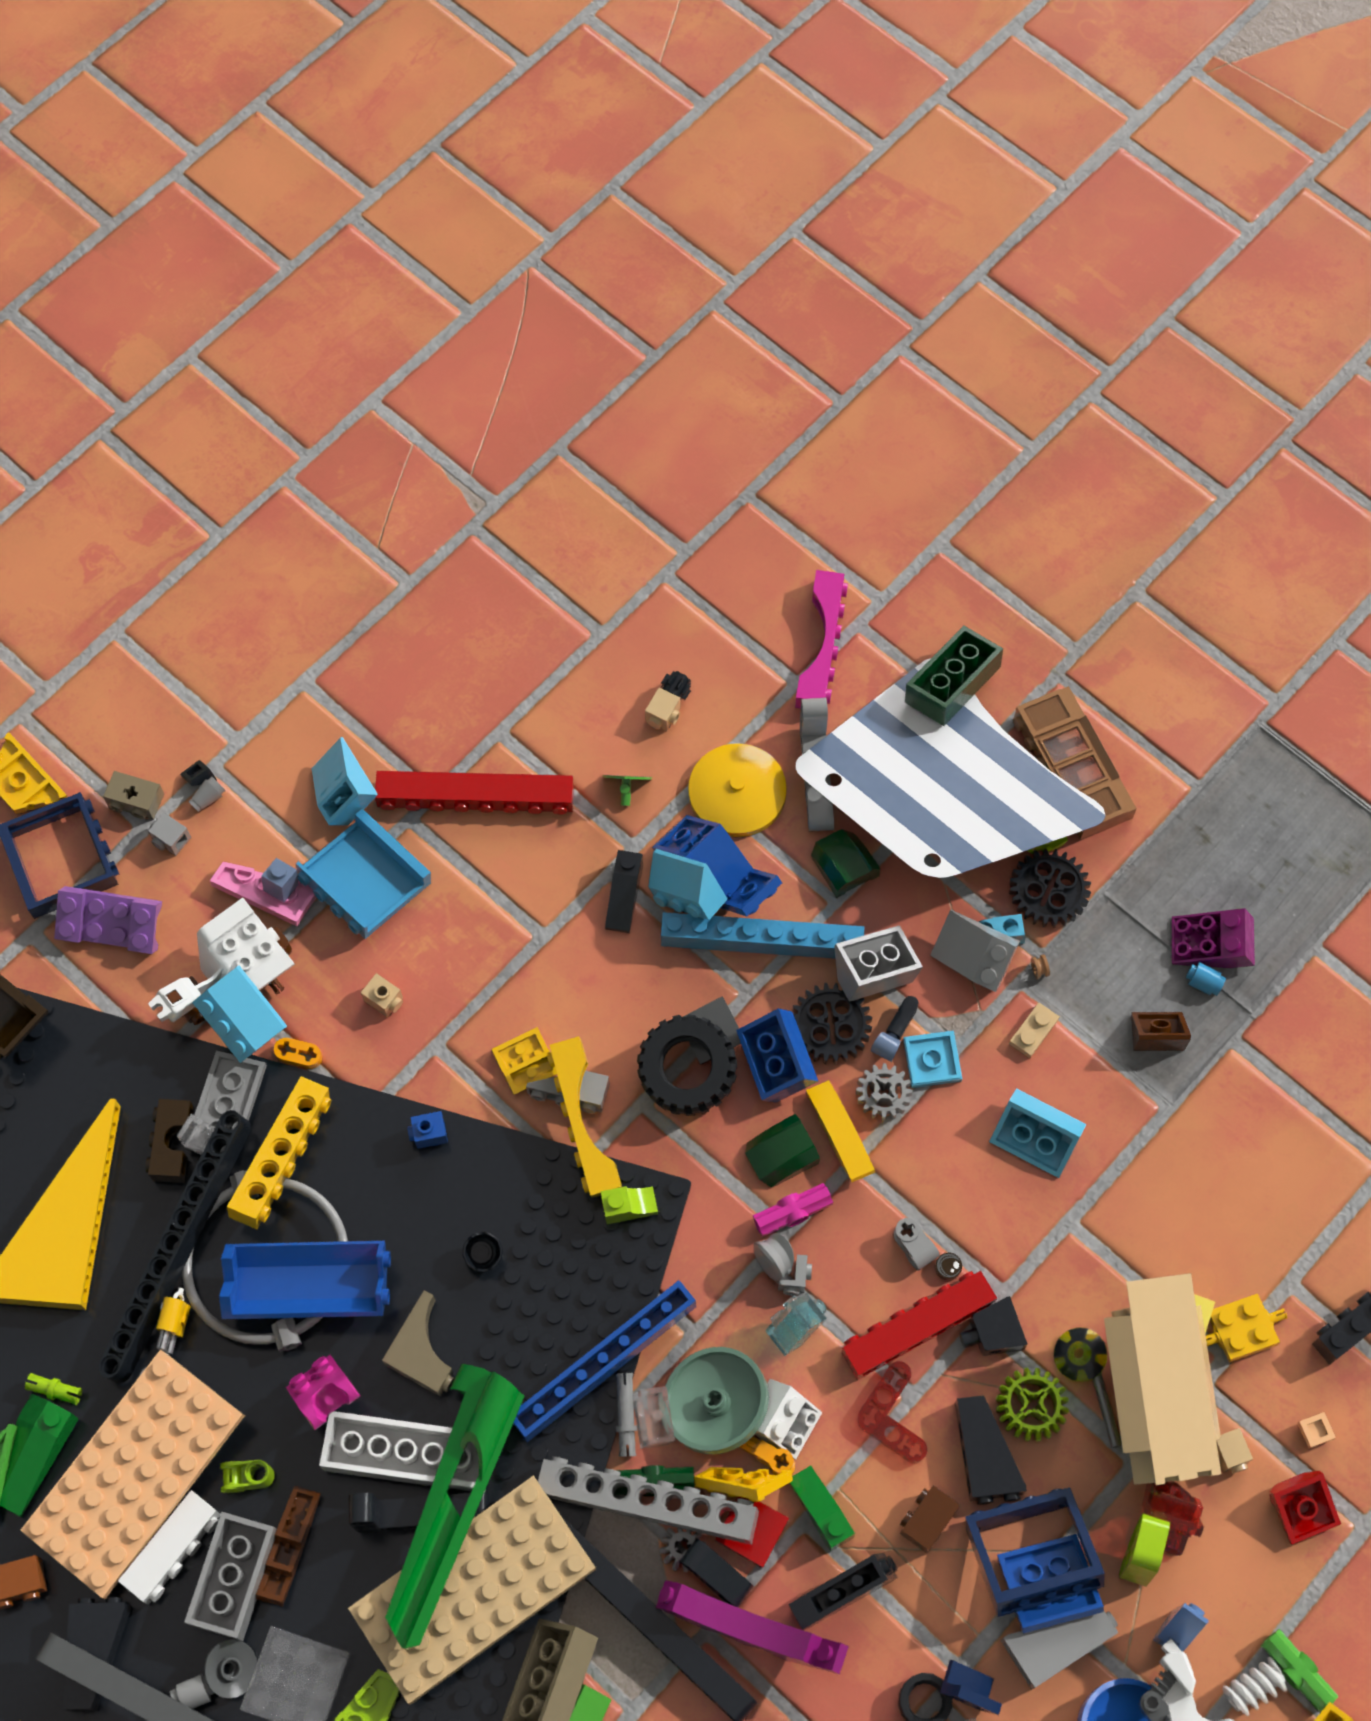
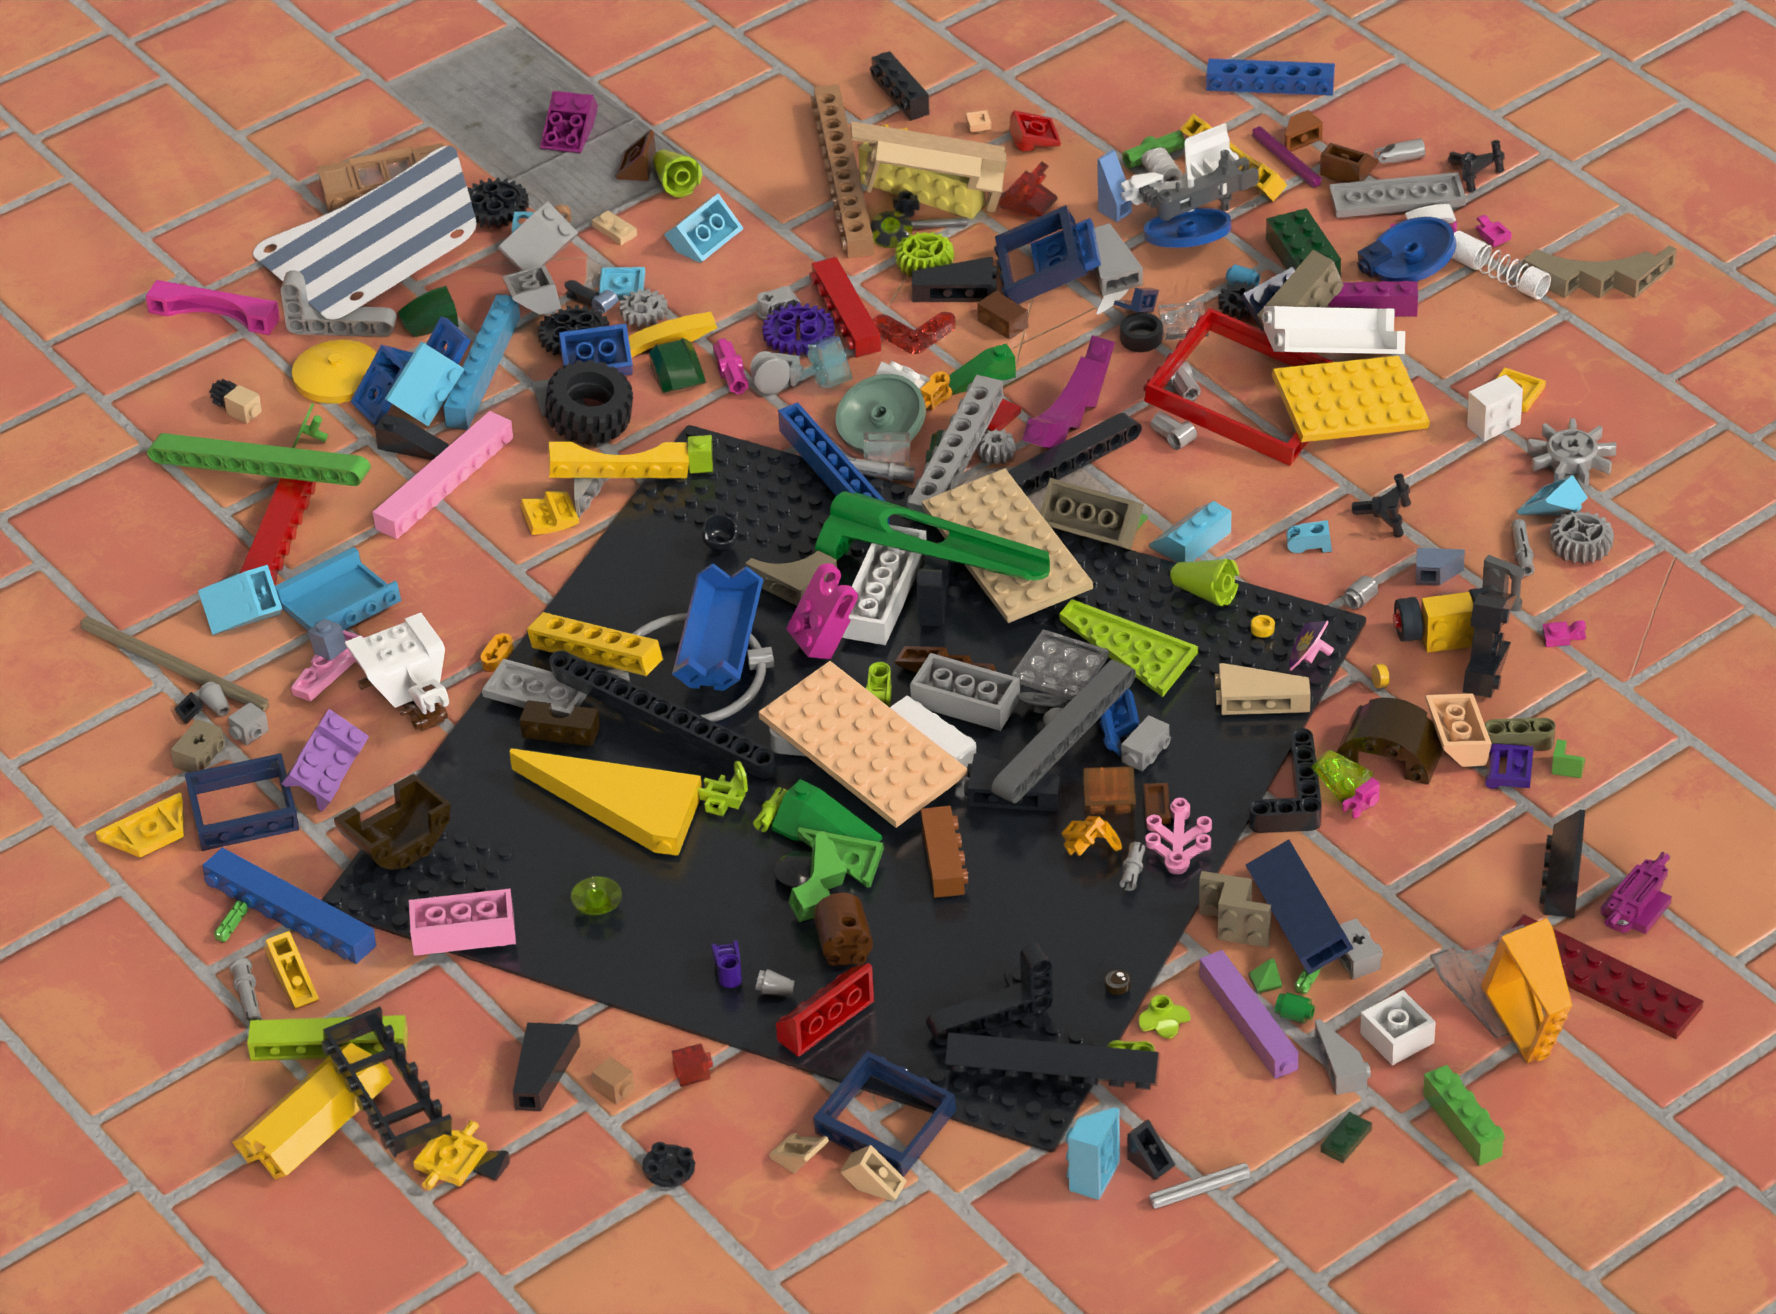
camera: 80 degrees left, 25 degrees down
yellow piece [156,1288,191,1354] -> none
clear panel [177,1114,215,1155] -> none
medium azure slope [192,966,287,1063] -> none
tan brick [361,973,403,1017] -> none
blue brick [407,1111,448,1149] -> none
black beam [679,1538,754,1608] -> none
yellow wing [694,1467,793,1502] -> none
black slope [789,1553,898,1630] -> none
dark green brick [905,625,1003,726] -> none
dark brown tile [935,1252,962,1281] -> none
black torso [959,1296,1028,1356] -> none
lime beam [1119,1513,1170,1587] -> none
dark azure brick [1186,962,1226,996] -> none
none -> dark tan axle [80,616,269,712]
none -> bright green beam [147,433,371,486]
none -> bright pink brick [373,411,513,539]
none -> lime cone [653,149,702,197]
none -> lime piece [698,761,748,816]
none -> dark purple gear [762,303,835,356]
none -> medium nougat brick [811,84,874,258]
none -> white sticker [1096,289,1129,314]

